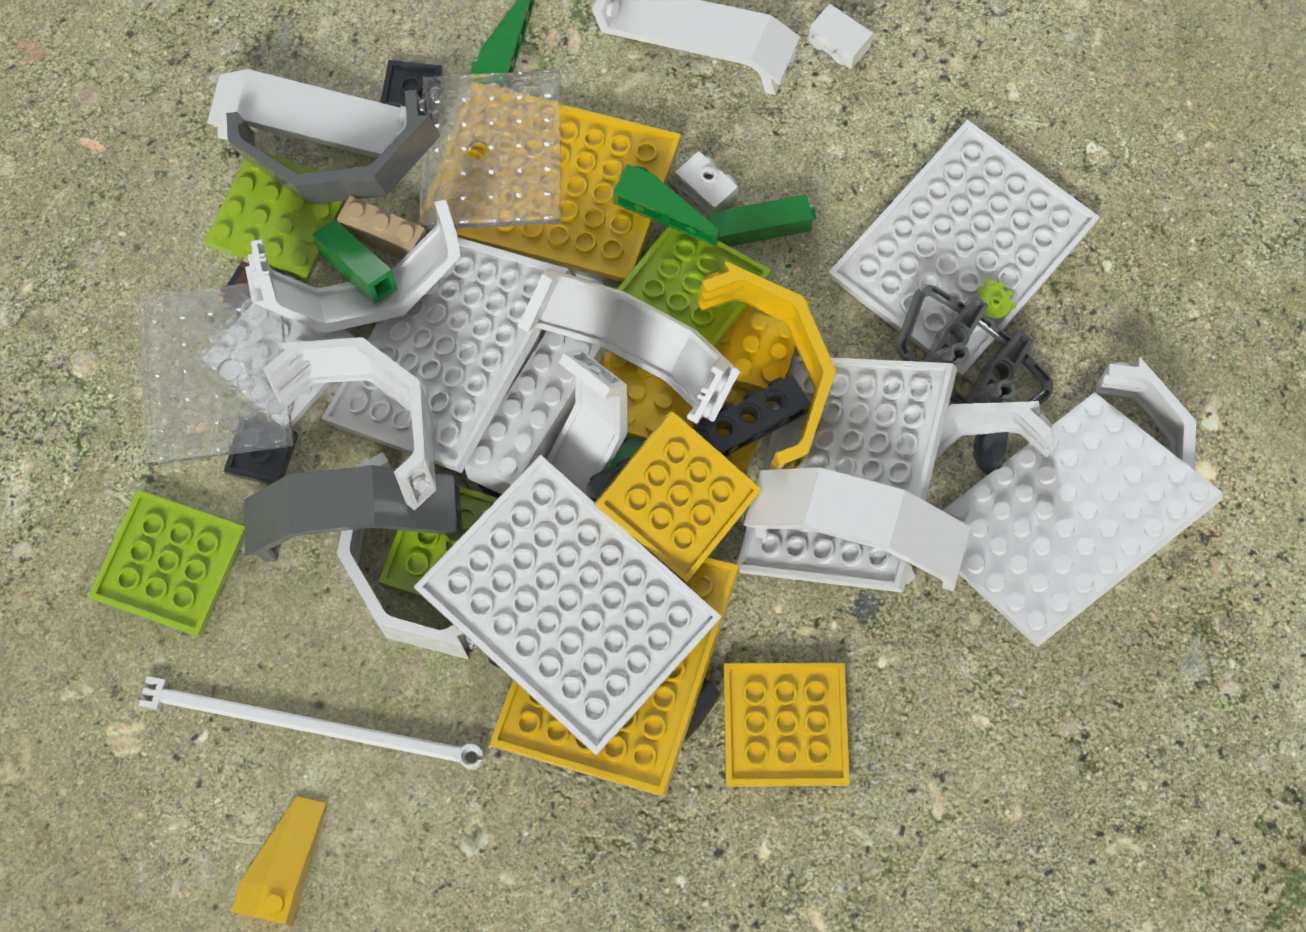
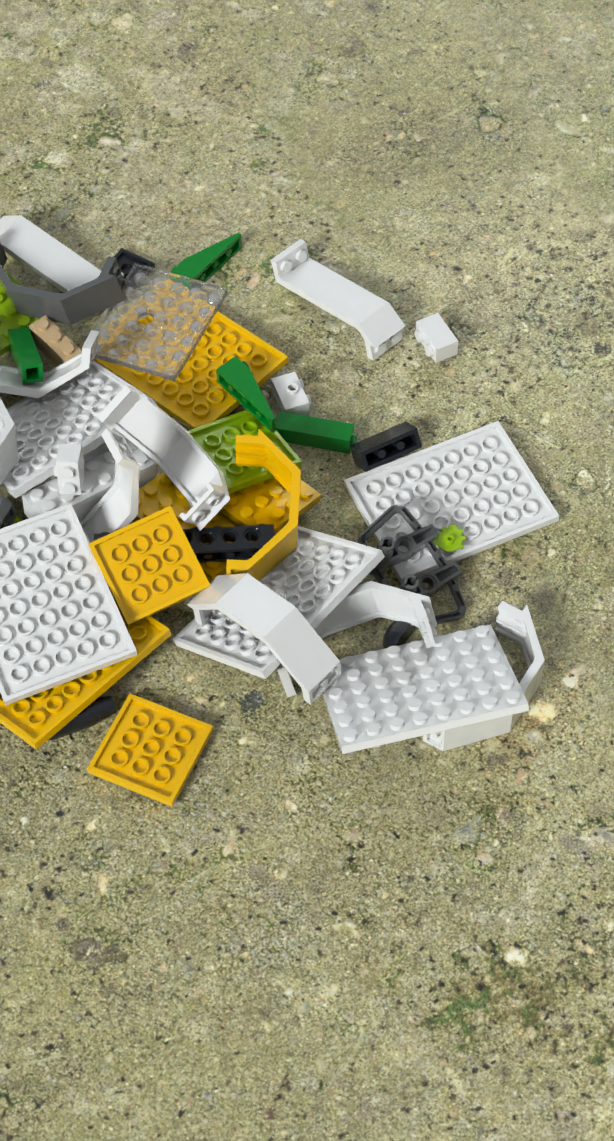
camera: 25 degrees right, 15 degrees down
none -> white brick [54,443,85,495]
none -> black brick [350,421,422,472]

